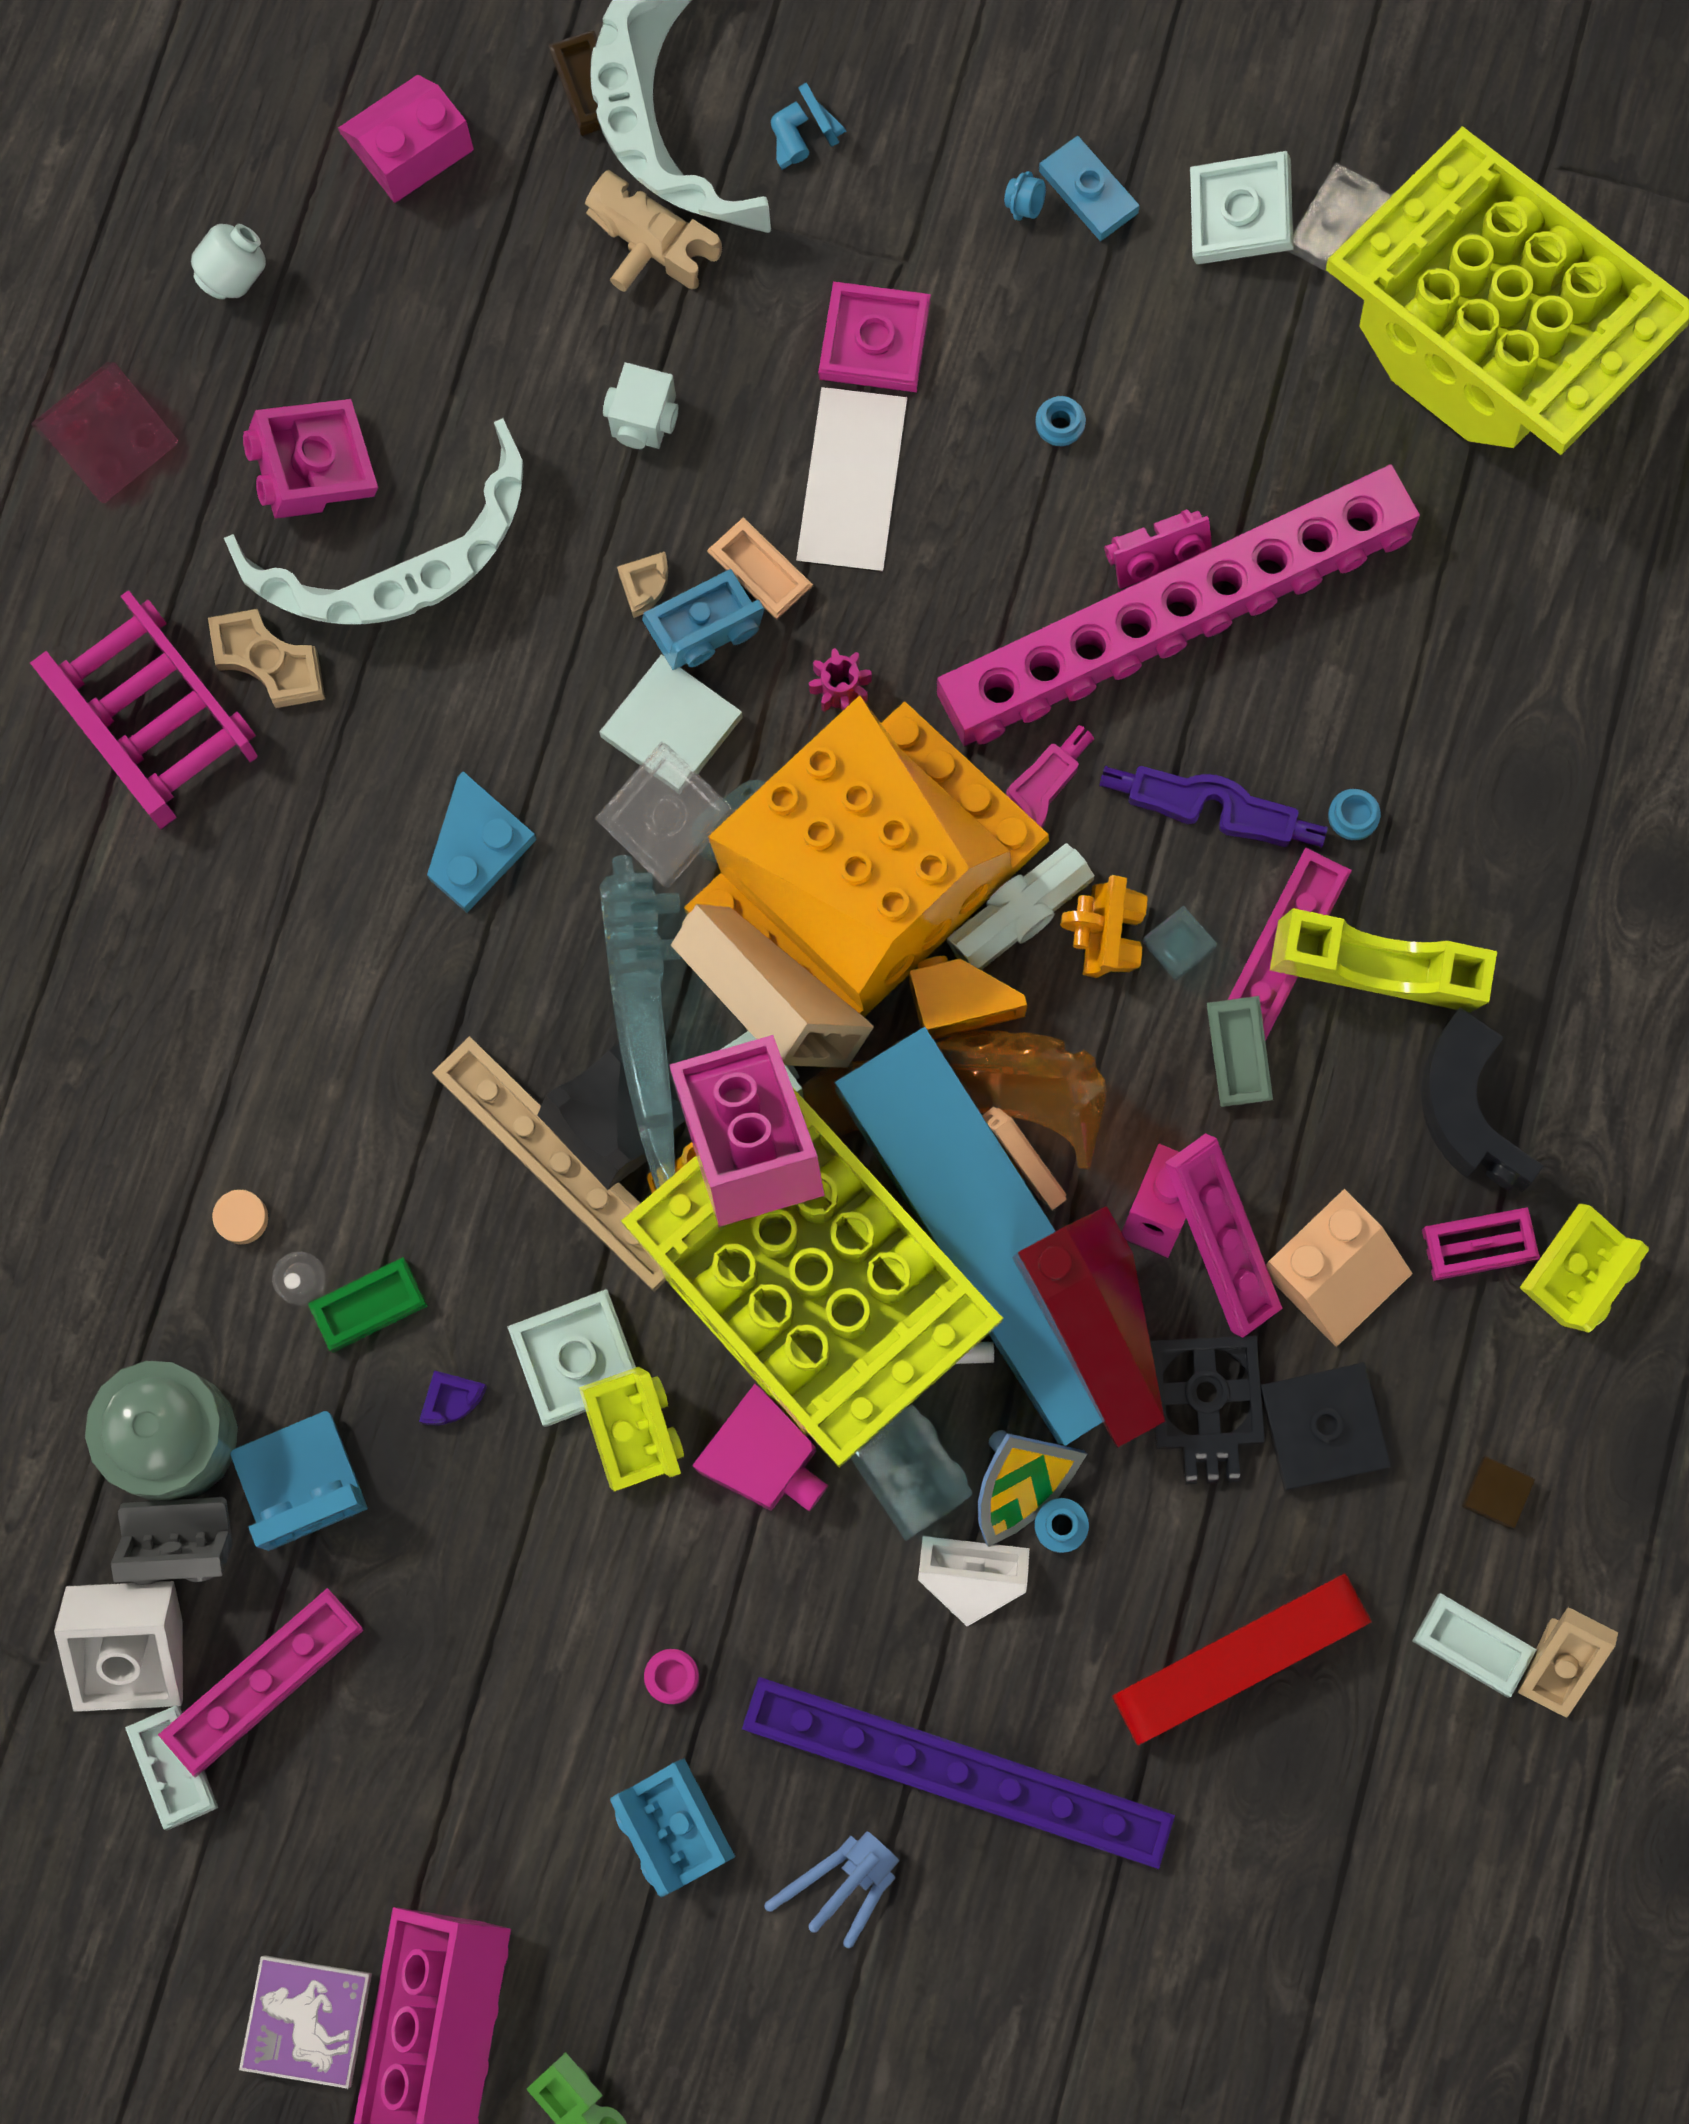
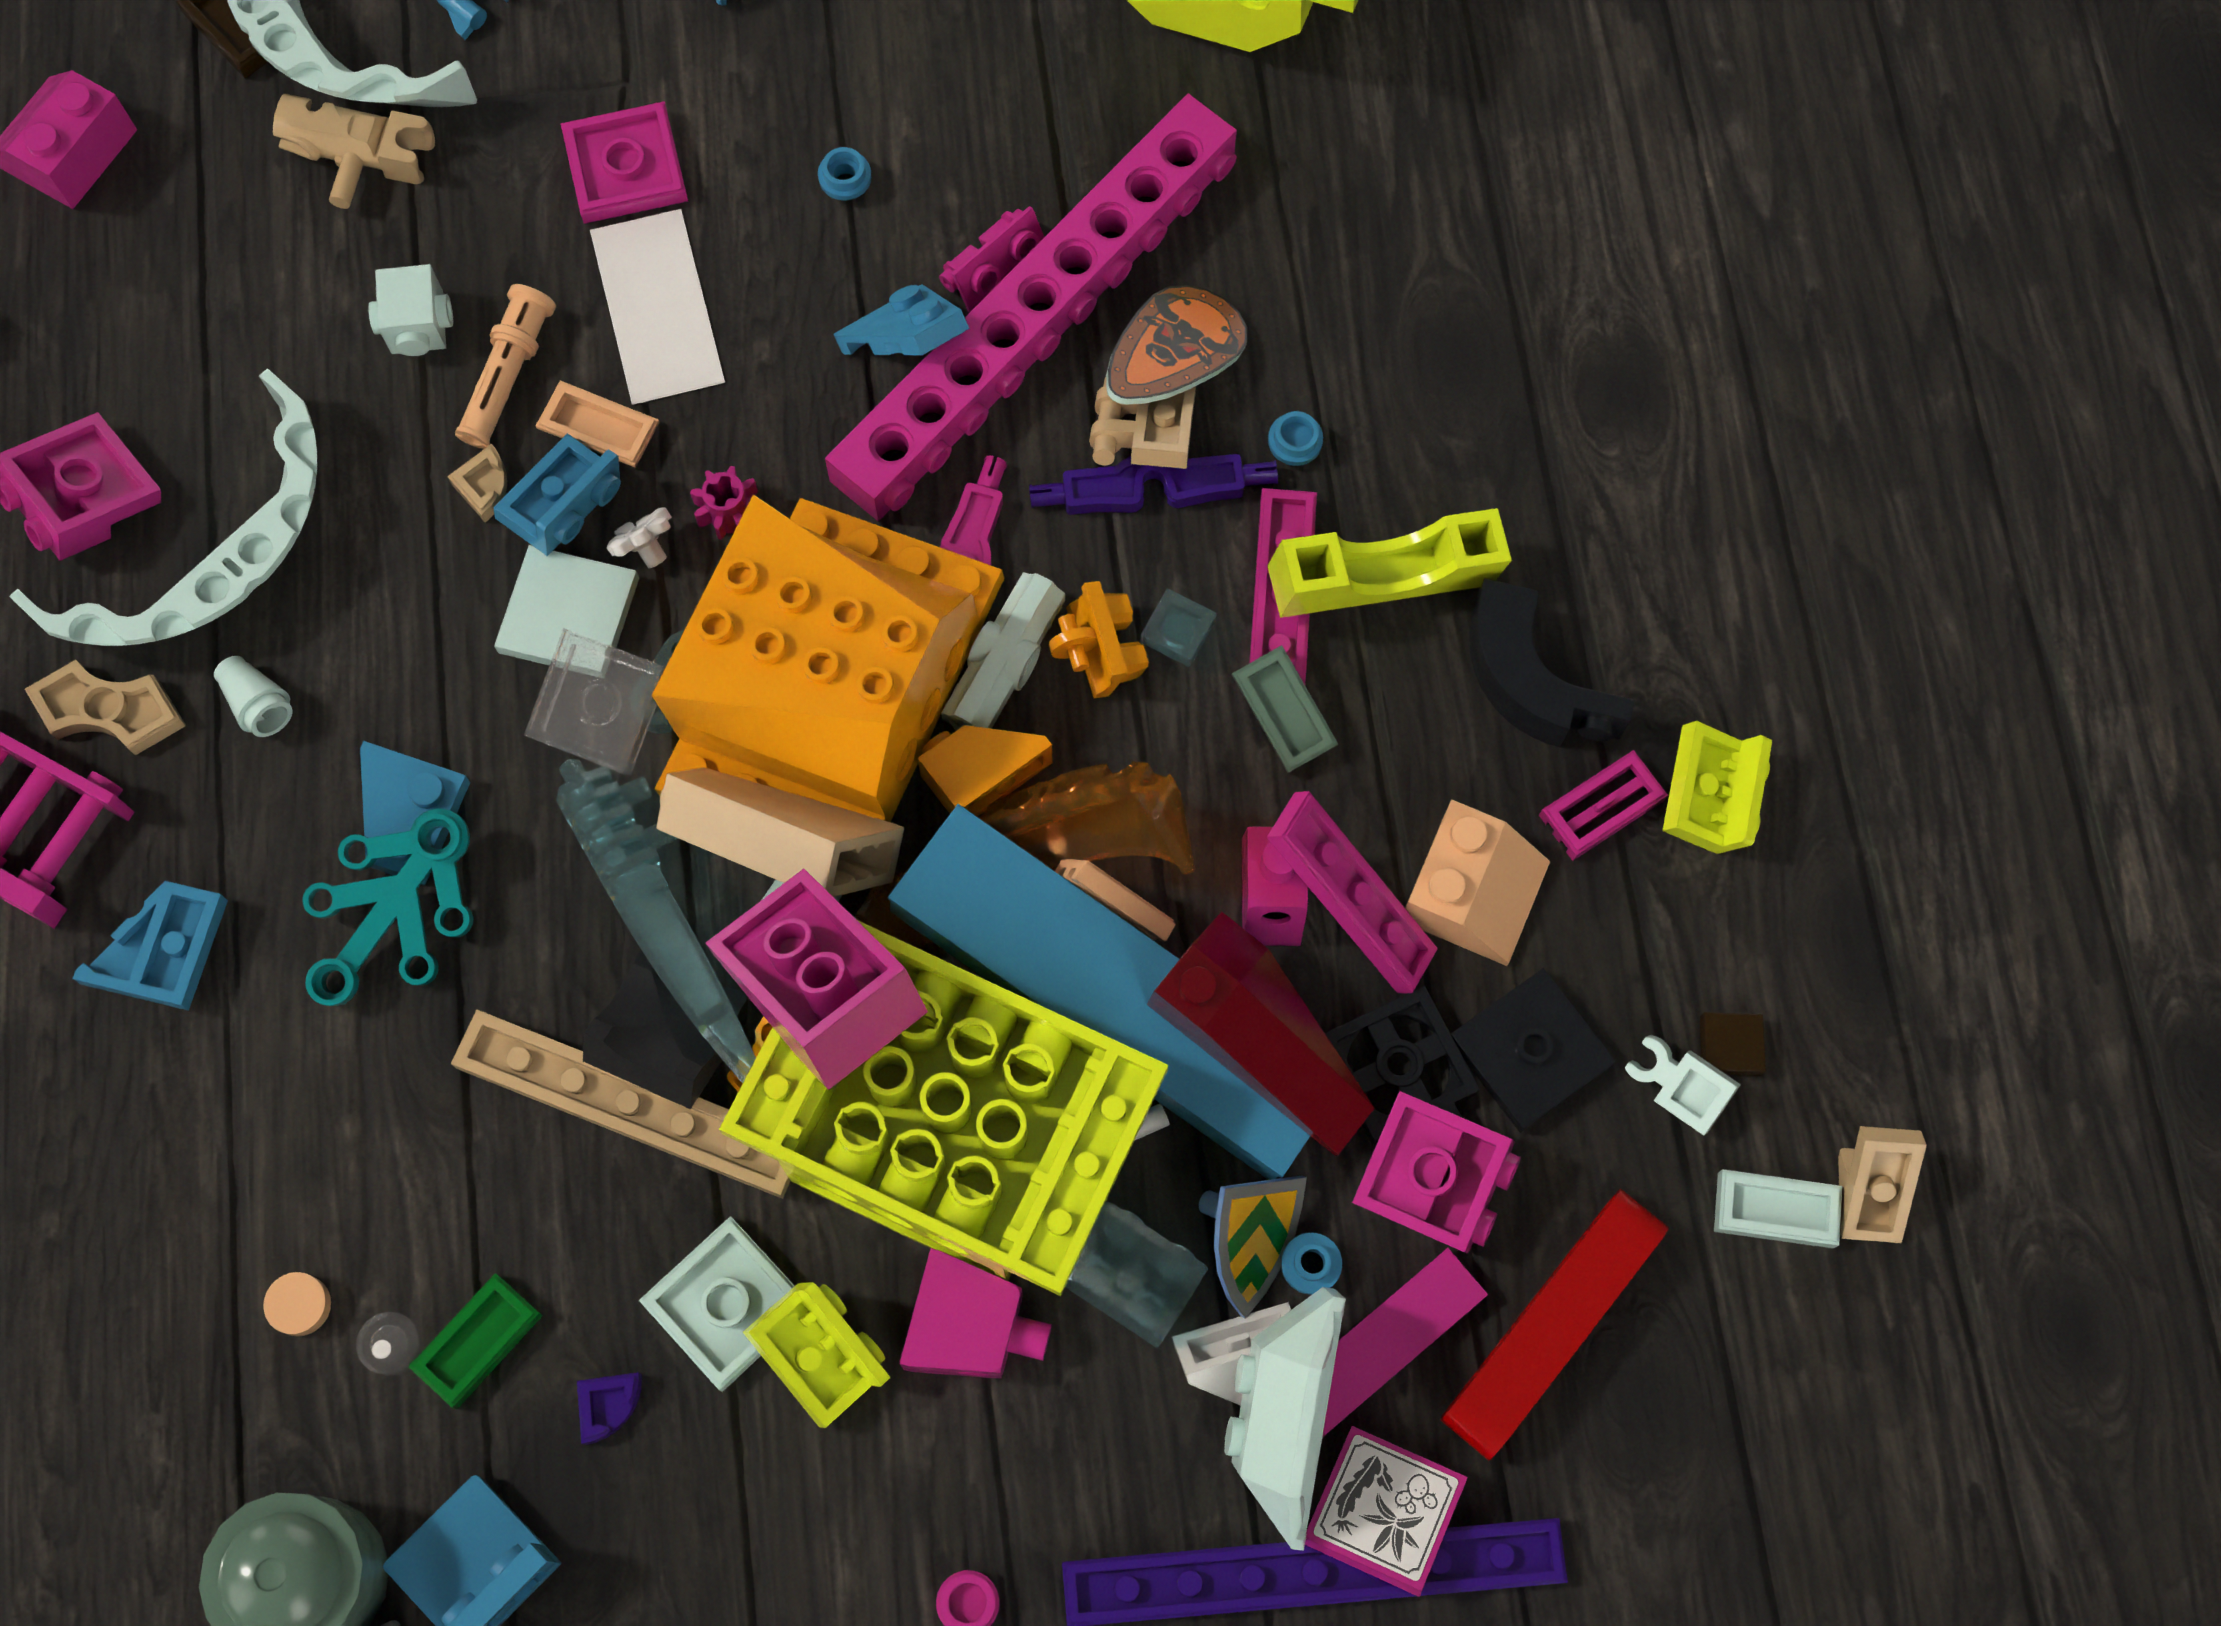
camera: 30 degrees left, 5 degrees down
none -> dark azure wing [72,881,228,1011]
none -> light aqua cone [214,656,293,737]
none -> teal plant [302,808,473,1006]
none -> light nougat pin [455,284,556,449]
none -> white plant [606,507,672,568]
none -> dark azure wing [833,284,970,355]
none -> tan plate [1089,377,1196,469]
none -> shield [1106,285,1247,405]
none -> light aqua wedge [1225,1287,1346,1551]
none -> tile [1305,1426,1468,1597]
none -> dark pink tile [1322,1248,1488,1438]
none -> dark pink plate [1352,1091,1521,1253]
none -> light aqua plate [1625,1035,1741,1135]

